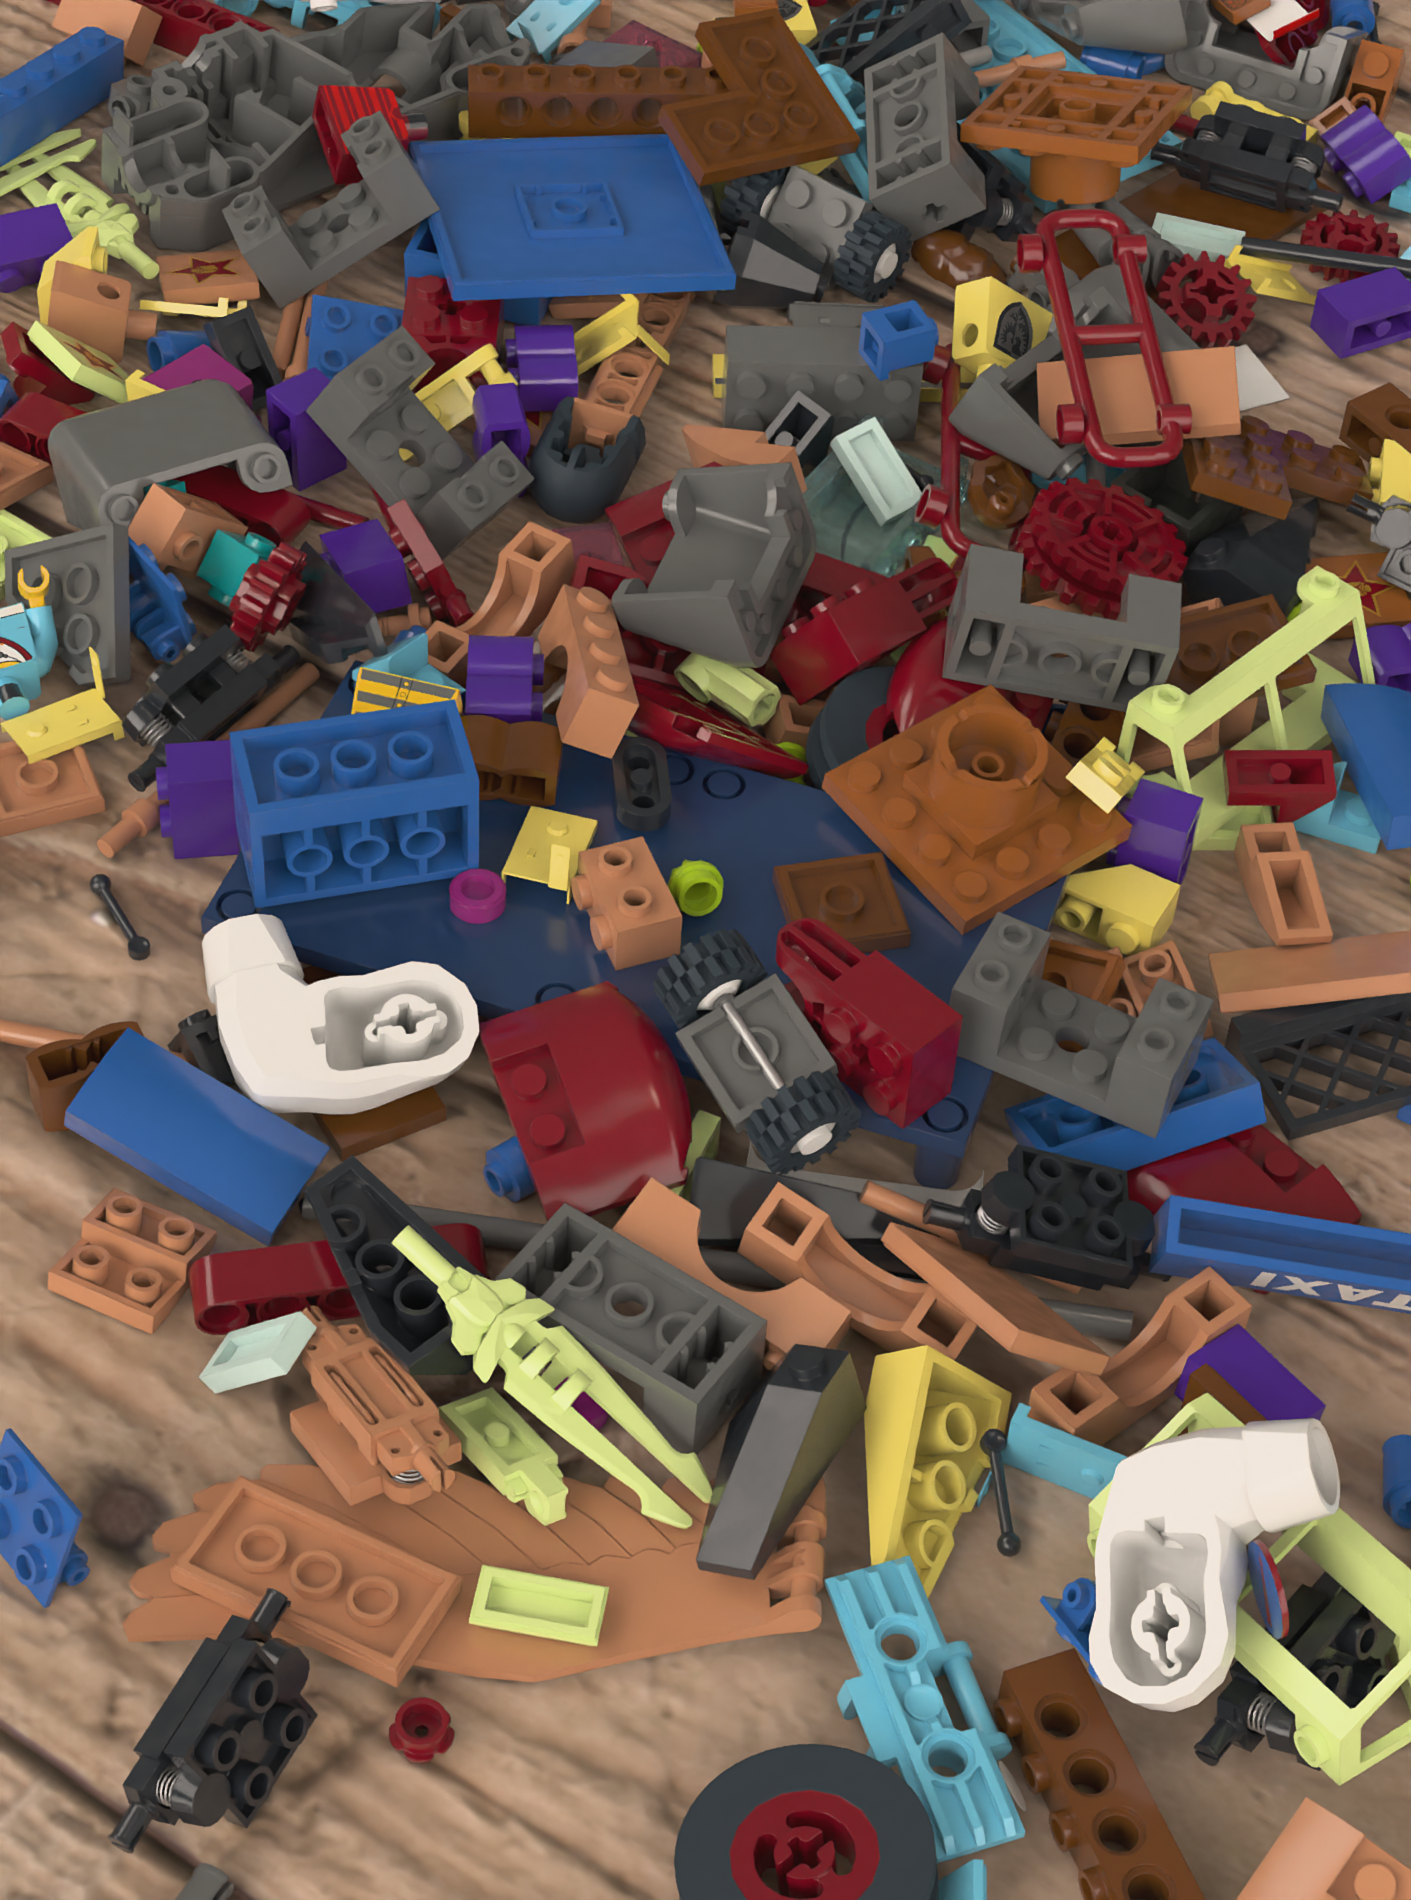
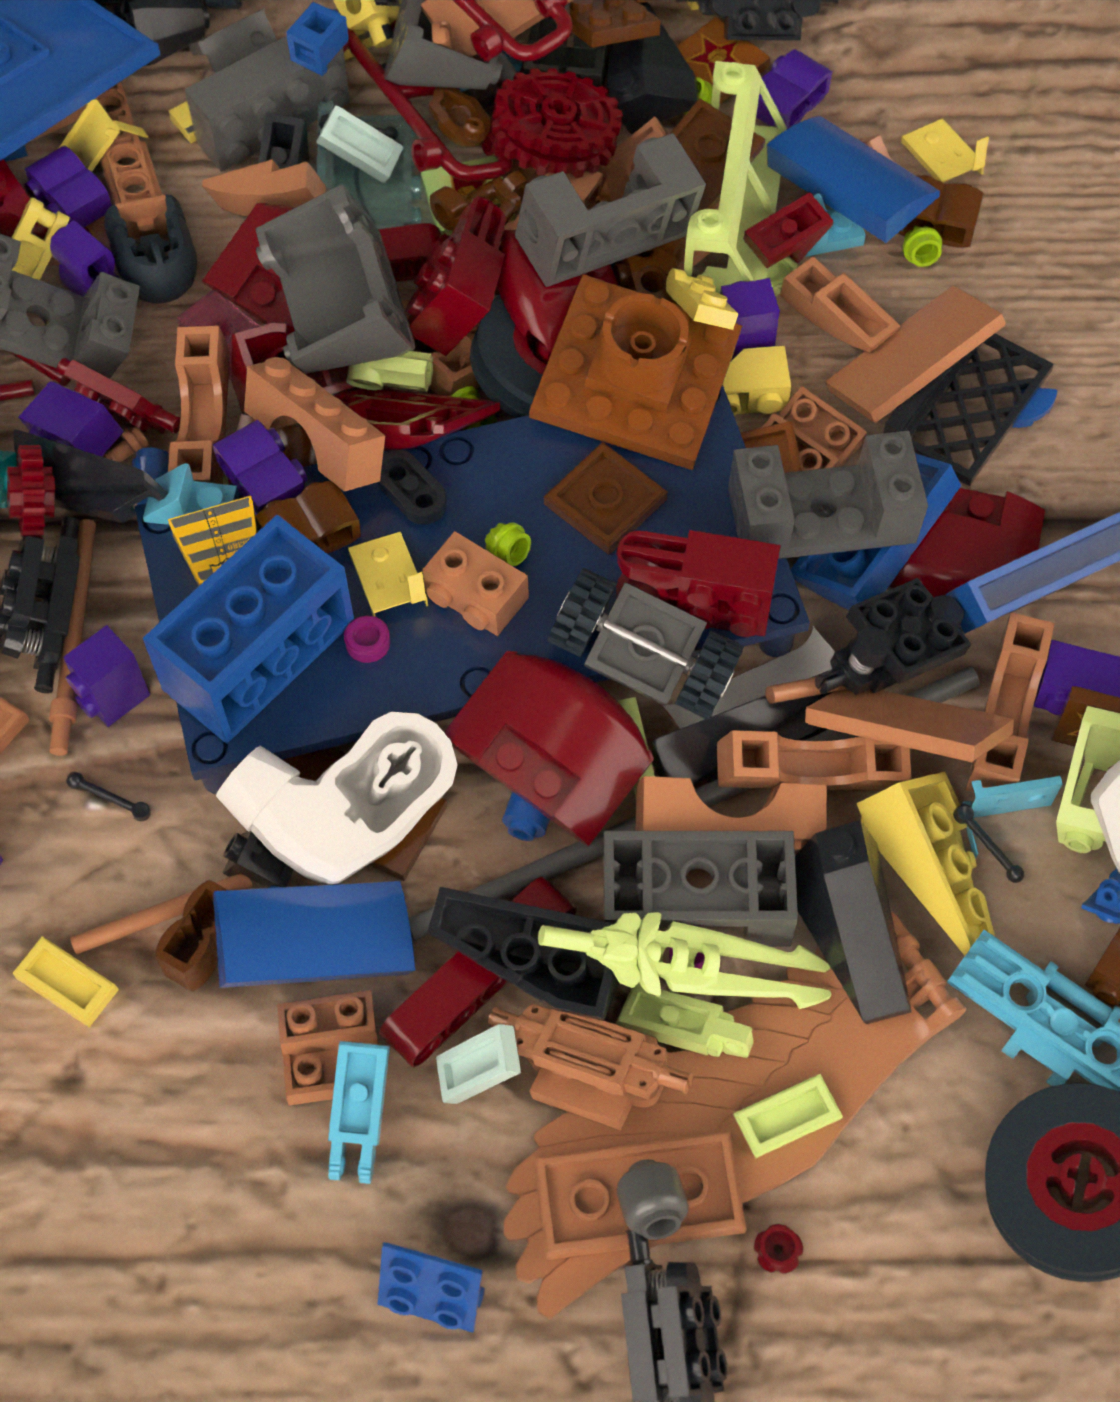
camera: 30 degrees left, 15 degrees up
none -> medium azure hinge [328,1041,390,1184]
none -> nougat tile [432,21,453,50]
none -> dark grey head [616,1159,689,1240]

